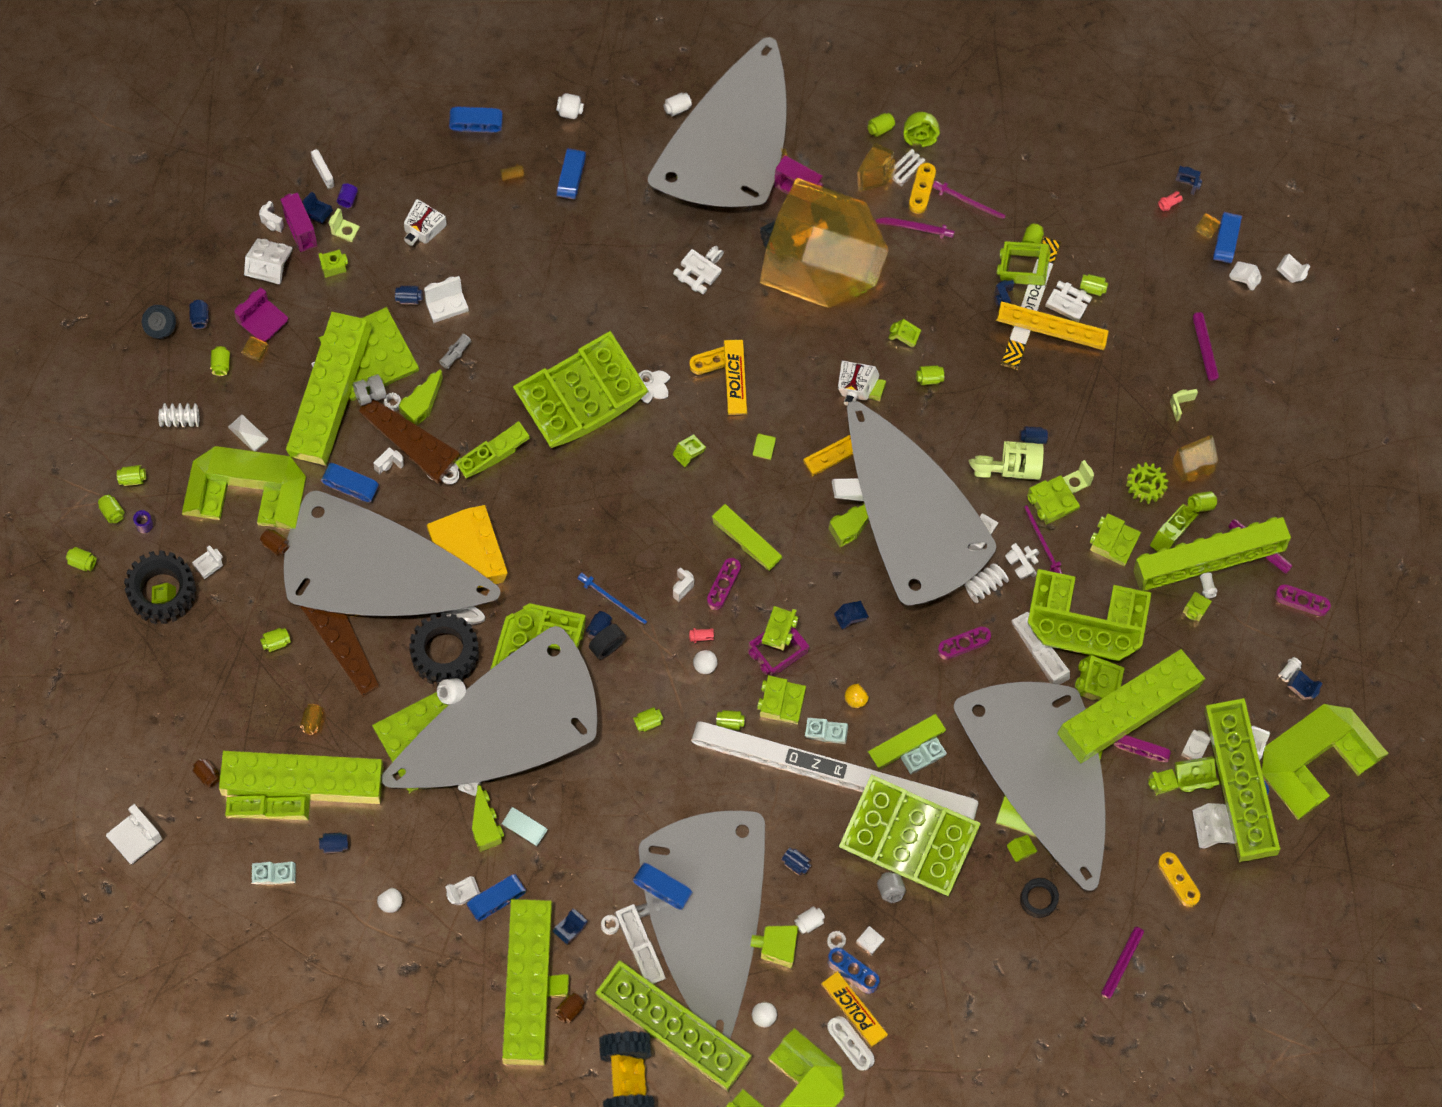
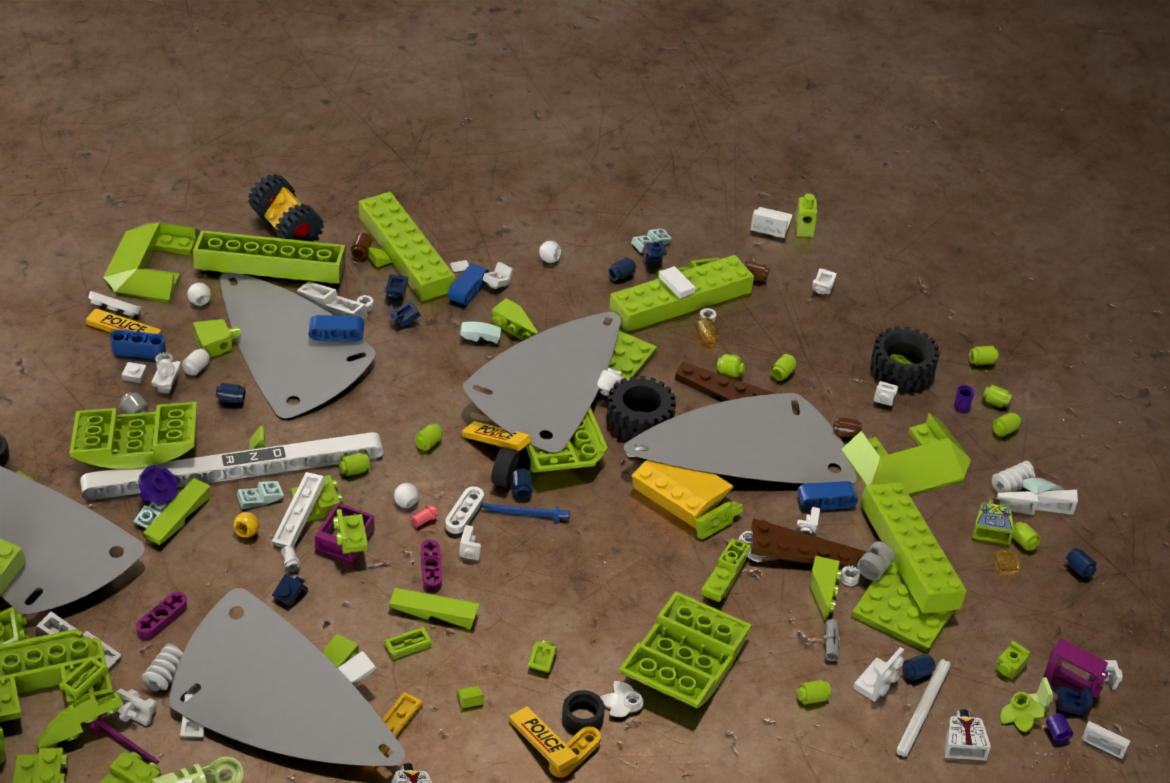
camera: 150 degrees right, 25 degrees down
black wheel [142,305,176,339] -> none
white slope [228,415,268,452] -> none
magenta bracket [234,287,288,343] -> none
white bracket [244,239,292,284] -> none
none -> lime slope [36,692,123,749]
none -> lime tile [59,656,108,700]
none -> dark purple tile [138,465,178,505]
none -> white hips [152,359,181,394]
none -> lime slope [249,426,265,450]
none -> white plate [272,472,326,548]
none -> white pin [281,545,301,572]
none -> lime tile [384,627,432,660]
none -> dark blue bracket [389,300,421,328]
none -> white plate [445,487,484,534]
none -> white sticker [450,260,469,272]
none -> yellow tile [461,421,532,451]
none -> black tyre [562,690,605,733]
none -> dark blue bracket [643,241,667,264]
none -> white tile [659,266,695,298]
none -> lime hinge [695,501,743,539]
none -> white bush [699,308,716,326]
none -> lime head [717,354,746,379]
none -> lime torso [795,194,817,238]
none -> lime brick [797,680,831,705]
none -> white bracket [813,268,837,295]
none -> white axle [896,659,951,757]
none -> torso [972,499,1014,545]
none -> white slope [996,490,1078,515]
none -> lime plate [1000,692,1045,732]
none -> light aqua slope [1022,478,1064,494]

